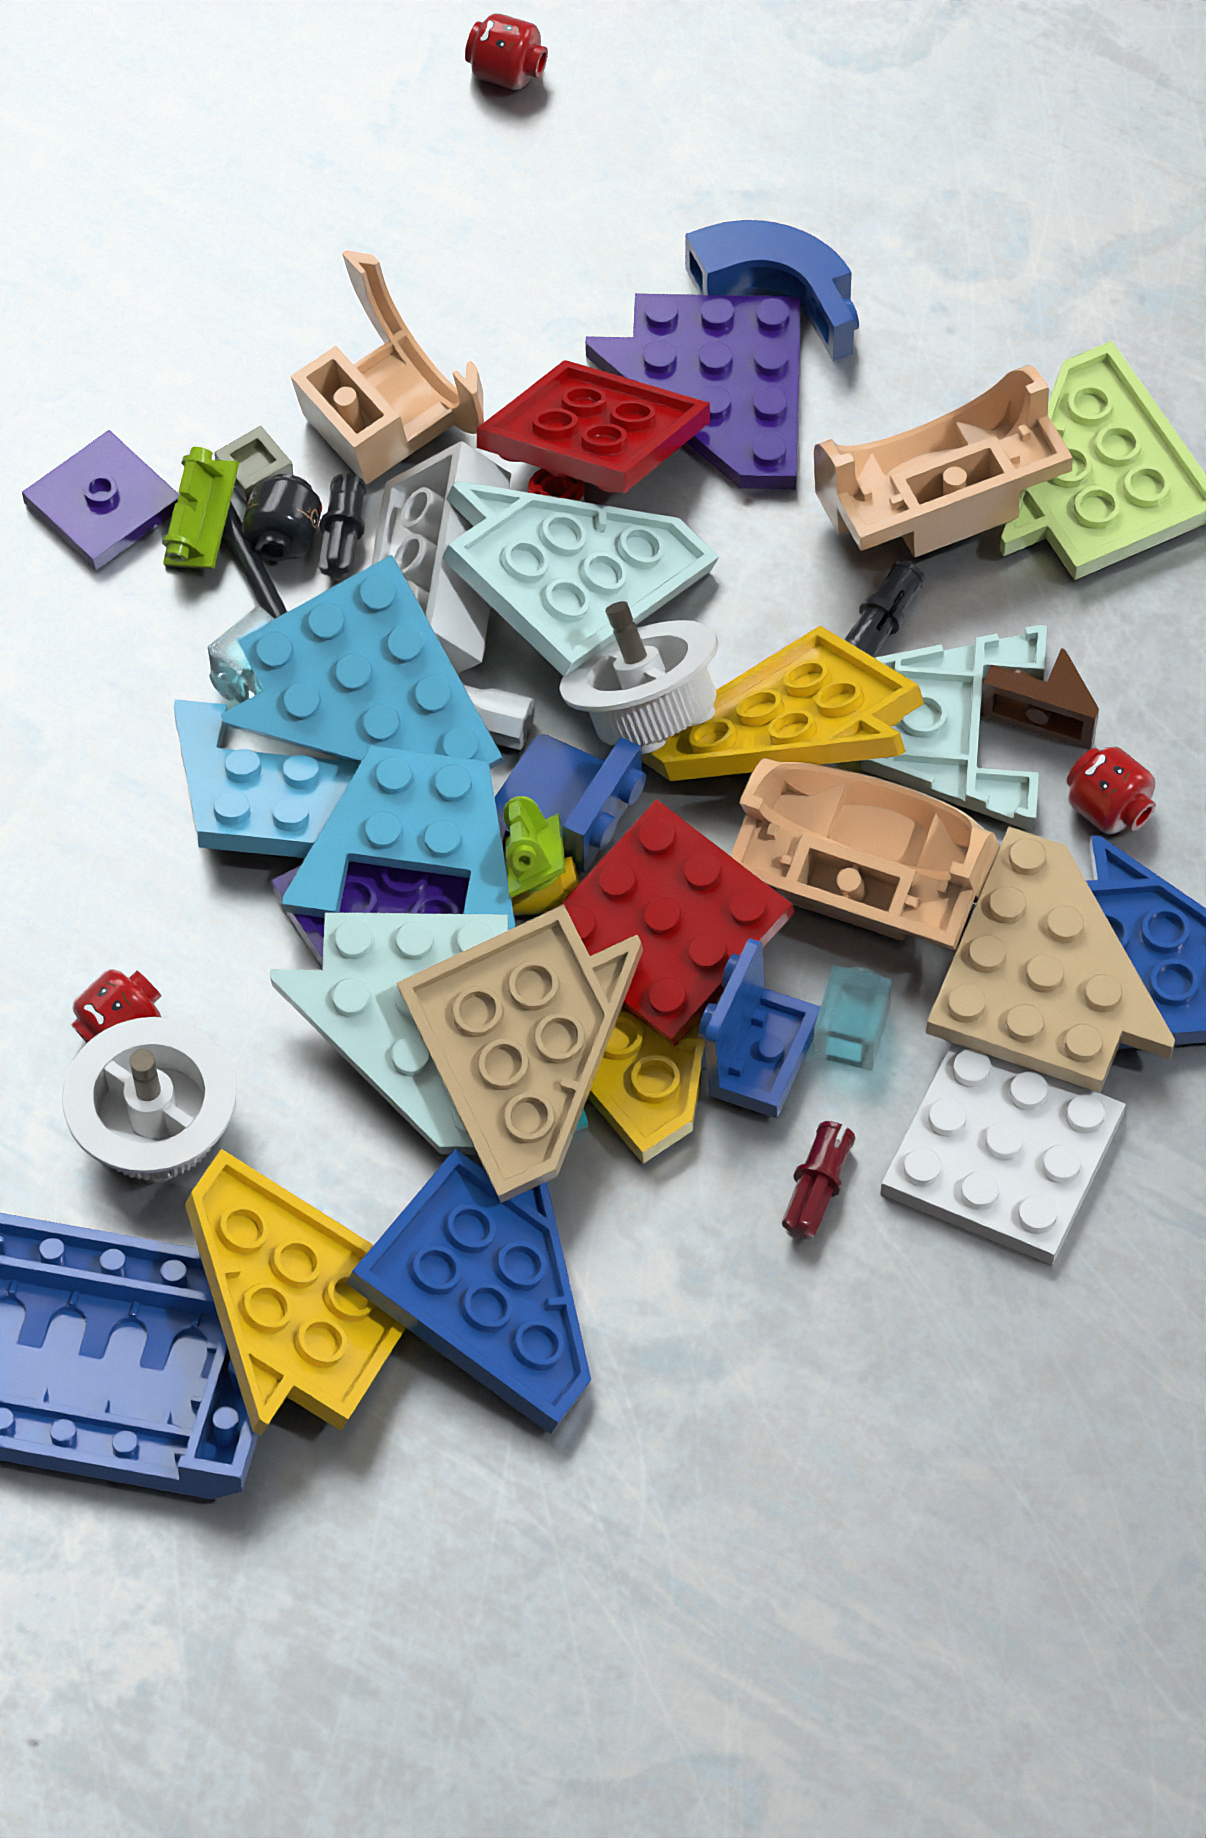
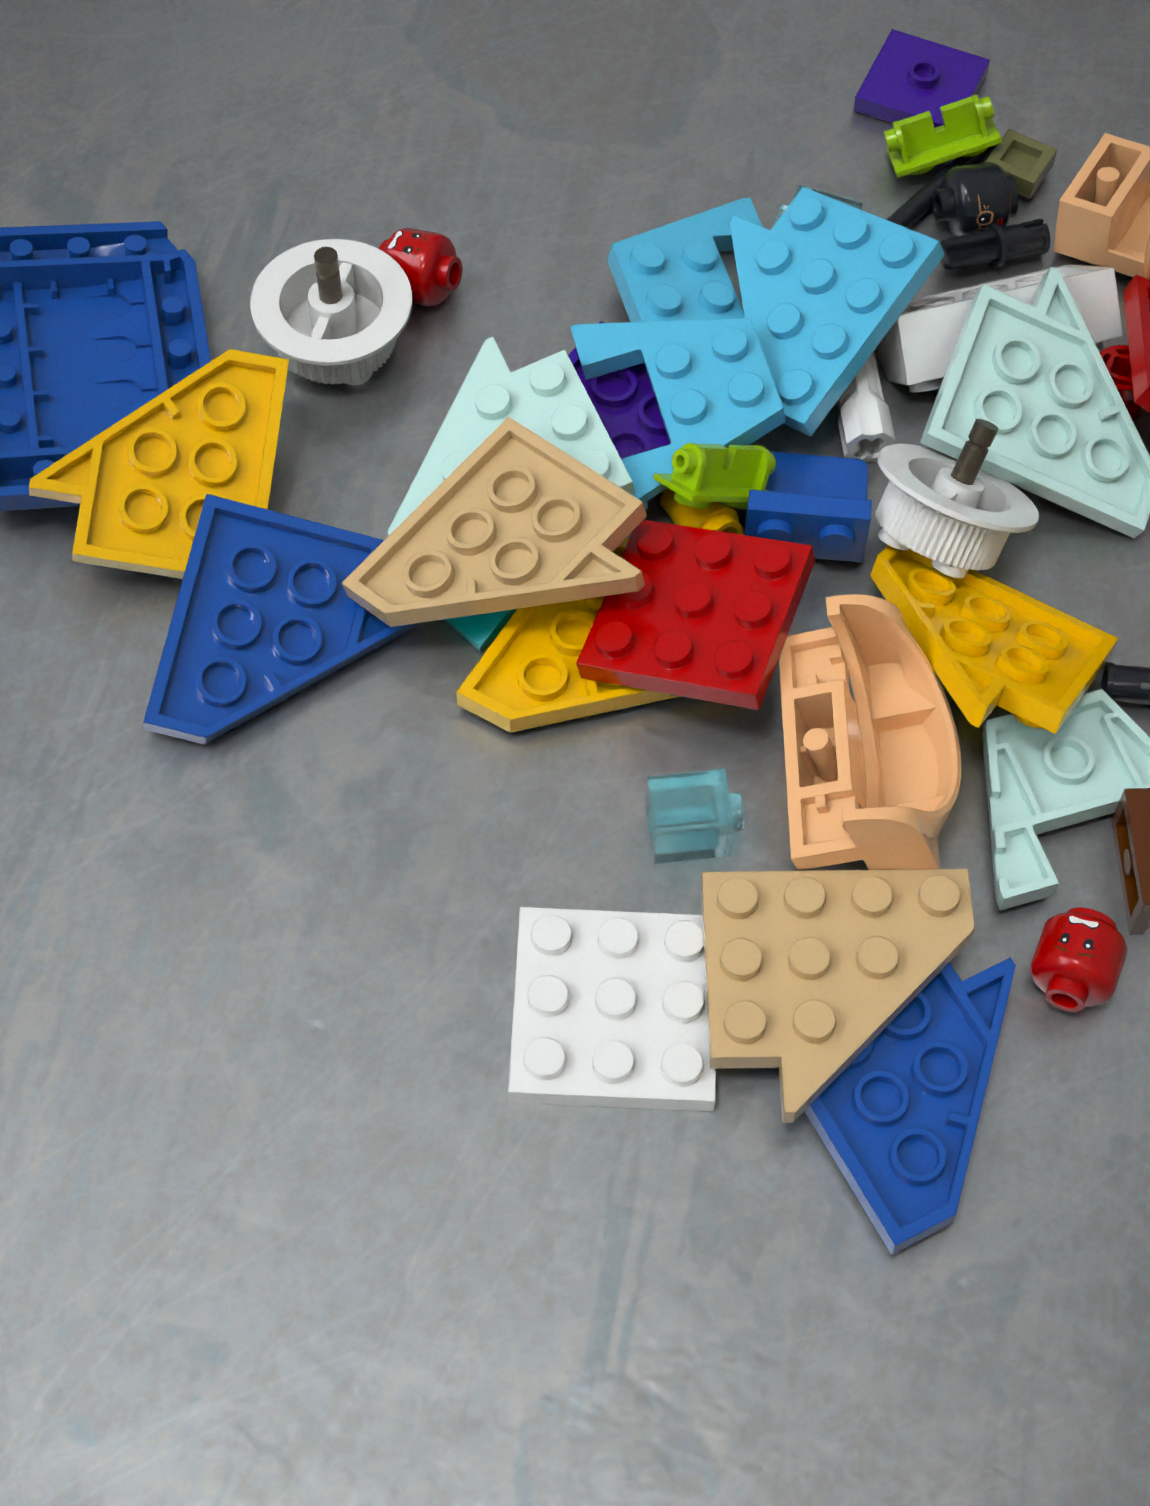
camera: 65 degrees right, 0 degrees up
blue bracket [698,938,822,1118] -> none
dark red axle [781,1121,856,1240] -> none

